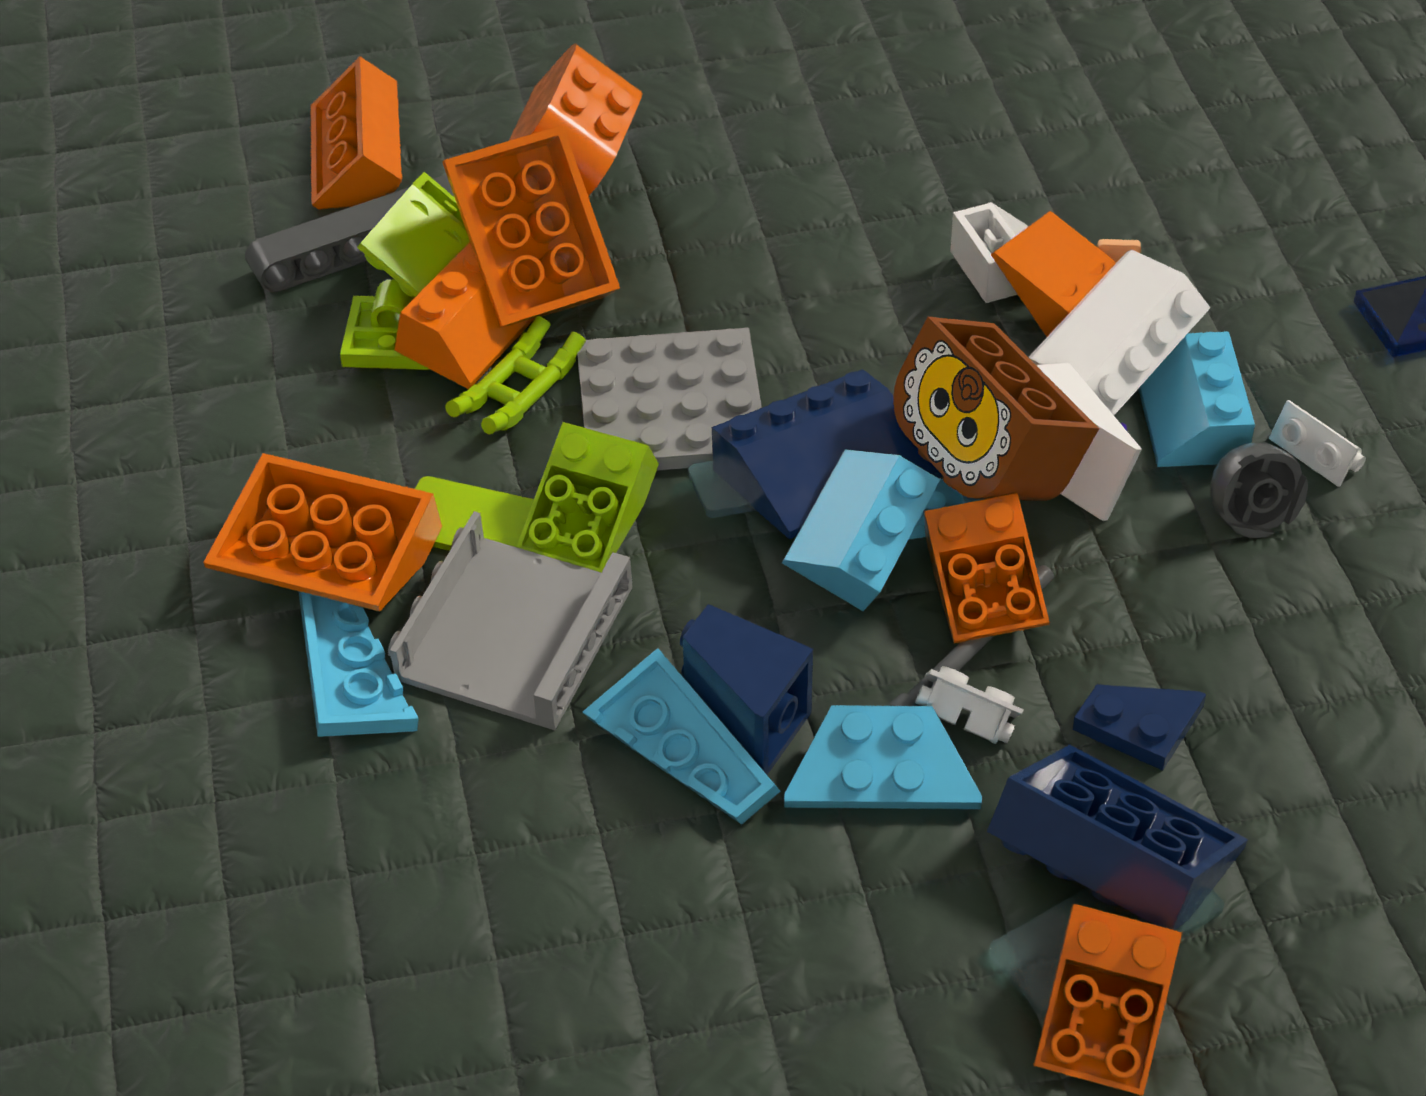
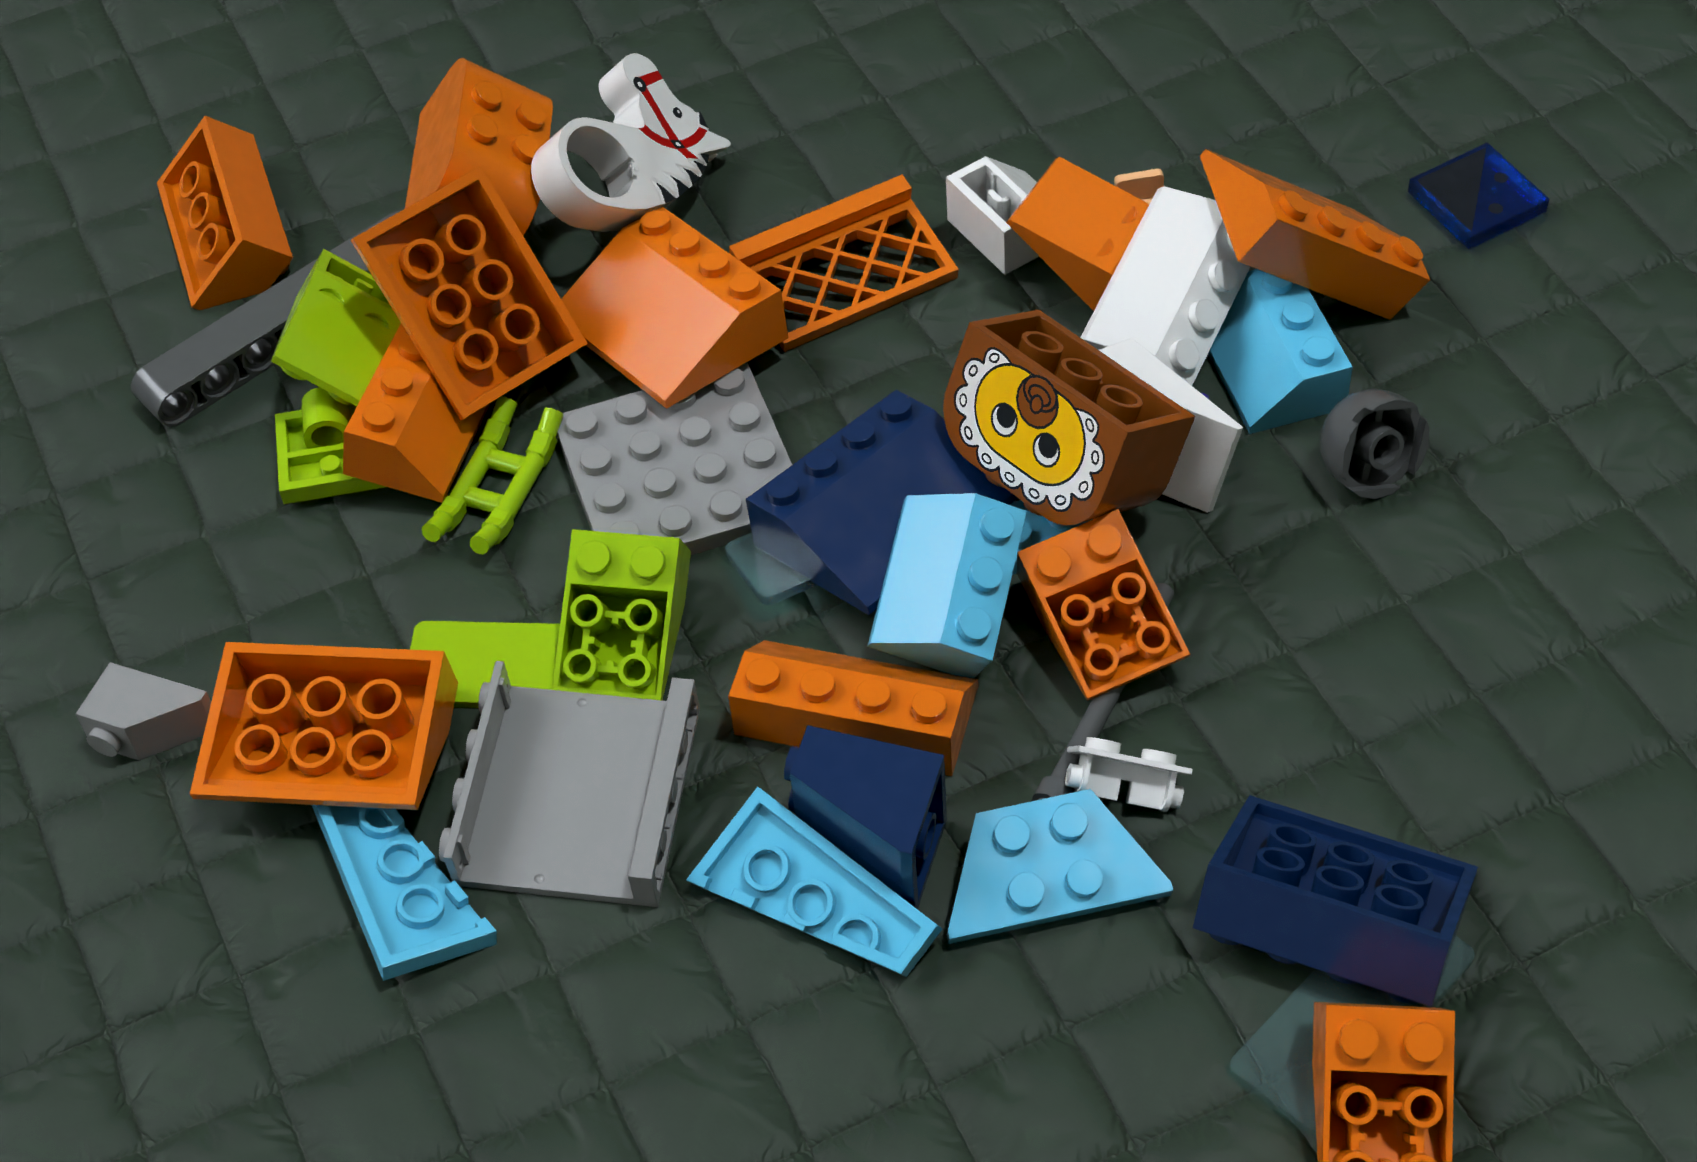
camera: 10 degrees left, 5 degrees up
dark blue wing [1072,684,1206,771] -> none
white hinge [1269,400,1366,487] -> none
none -> light grey slope [76,662,211,760]
none -> white animal [531,53,731,232]
none -> orange slope [561,206,789,409]
none -> orange slope [728,640,978,777]
none -> orange fence [729,174,959,352]
none -> orange slope [1200,149,1430,320]

